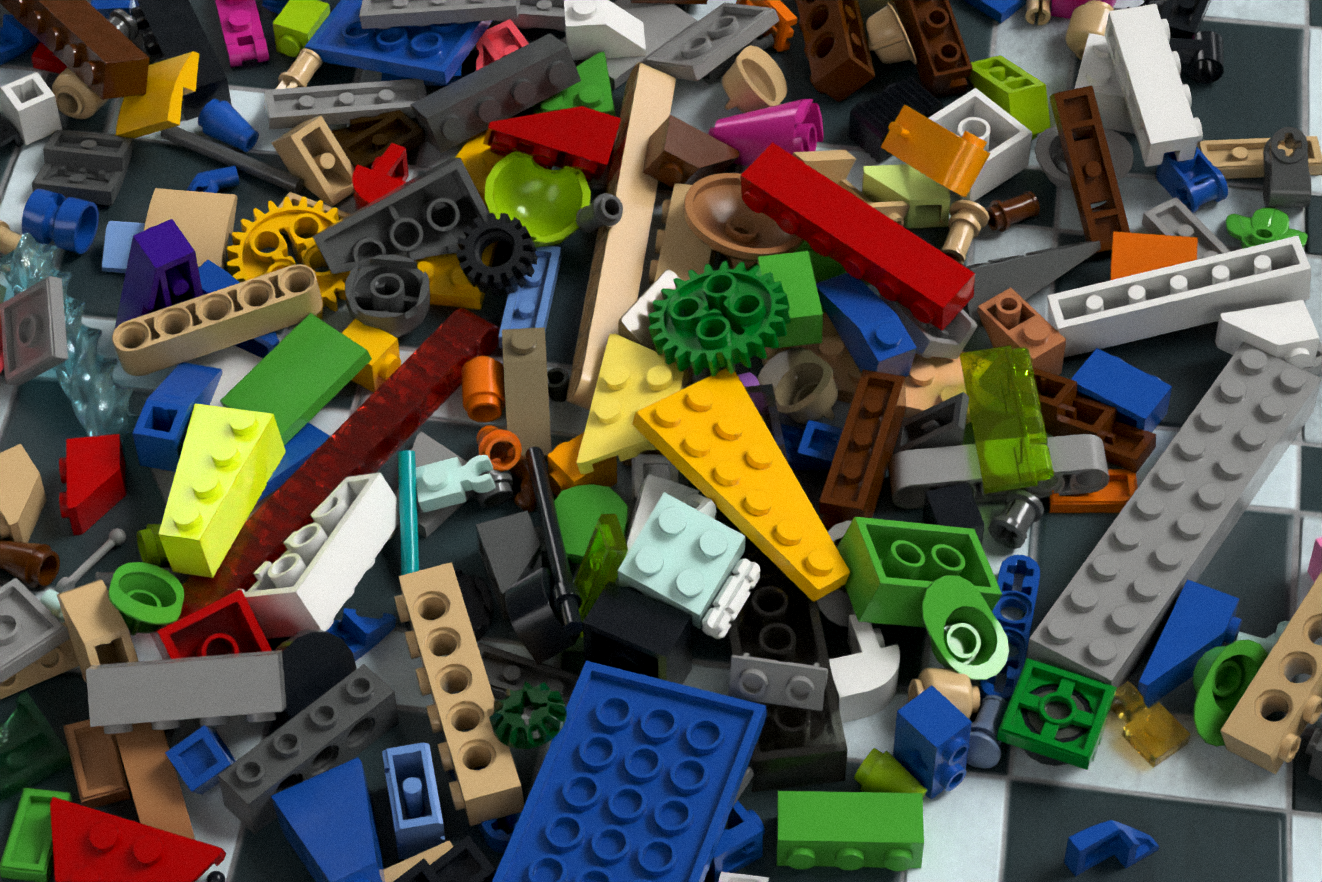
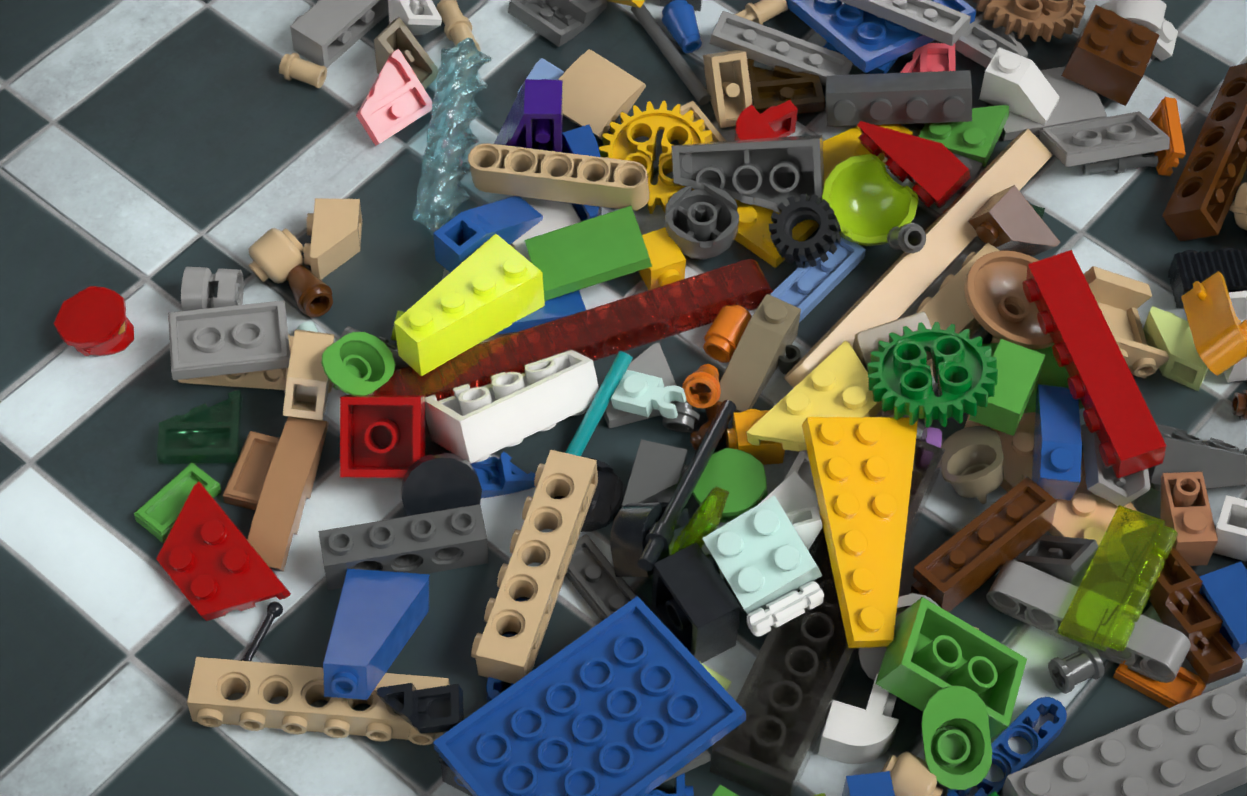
camera: 30 degrees right, 5 degrees up
light grey tile [0,276,68,386] -> none
blue wheel [22,189,99,254] -> none
light grey hinge [56,528,126,593] -> none
red slope [59,434,126,535] -> none
light grey brick [86,650,286,734] -> none
blue brick [165,725,237,795] -> none
blue arm [187,166,240,193] -> none
medium blue brick [382,742,446,860] -> none
dark green gear [489,681,567,749] -> none
dark pink cone [708,99,824,167] -> none
tan piece [722,45,788,113] -> none
light grey hinge [728,652,828,711] -> none
blue slope [764,419,843,471] -> none
black brick [923,483,984,546] -> none
tan pin [940,199,990,265] -> none

